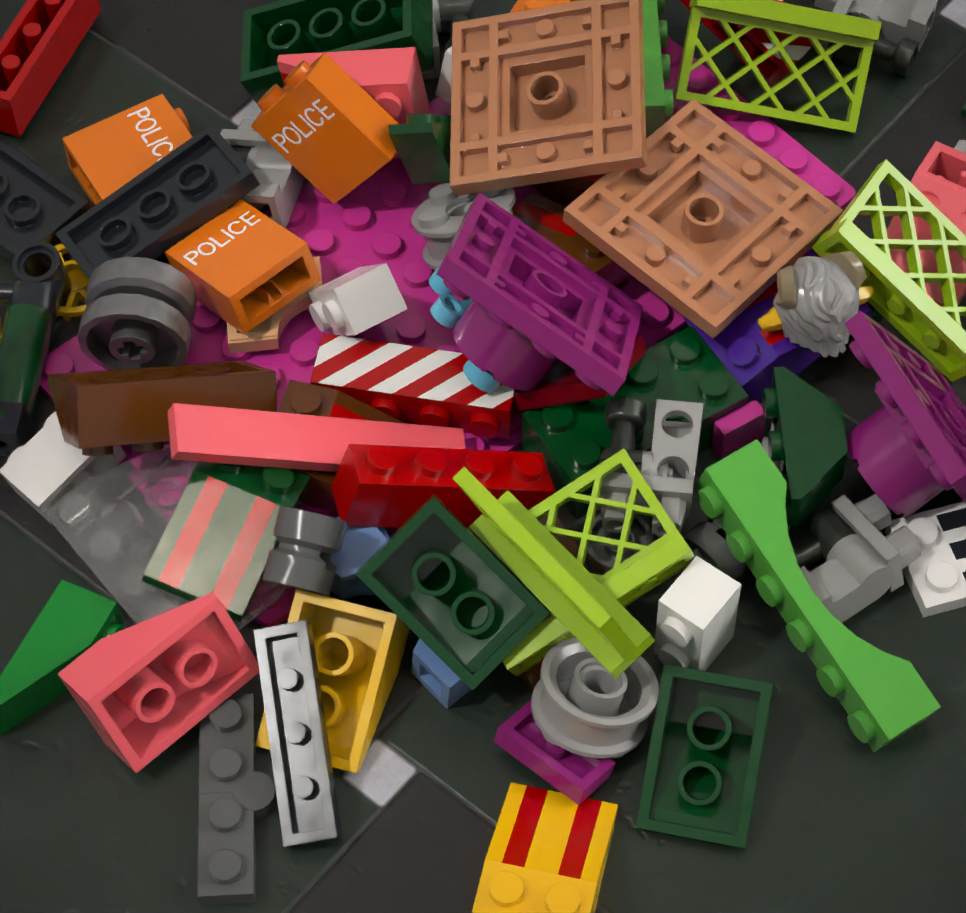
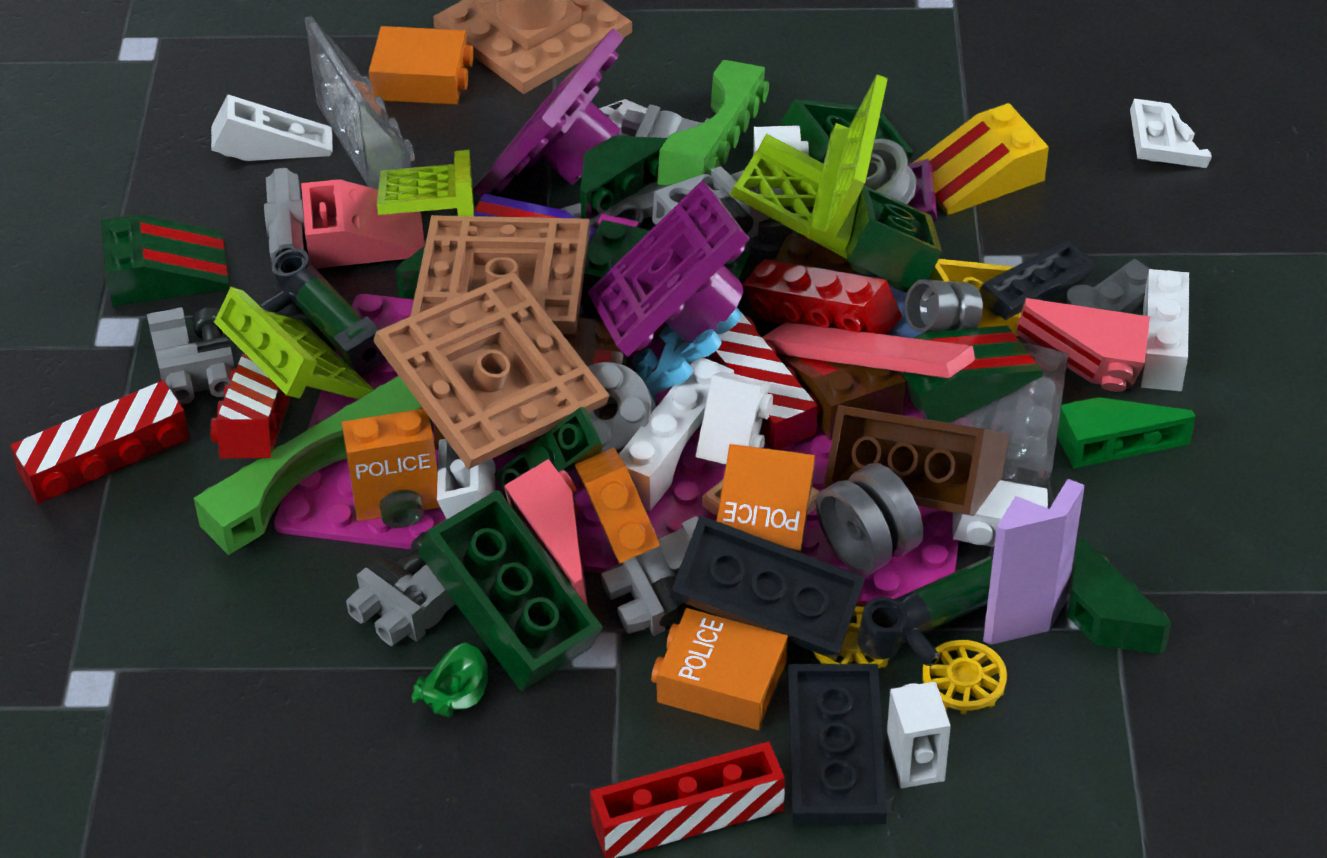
camera: 130 degrees left, 10 degrees down
light grey hair [758,251,874,358] -> none
none -> piece [259,249,388,377]
none -> white arch [619,357,734,511]
none -> white arch [1141,269,1189,391]

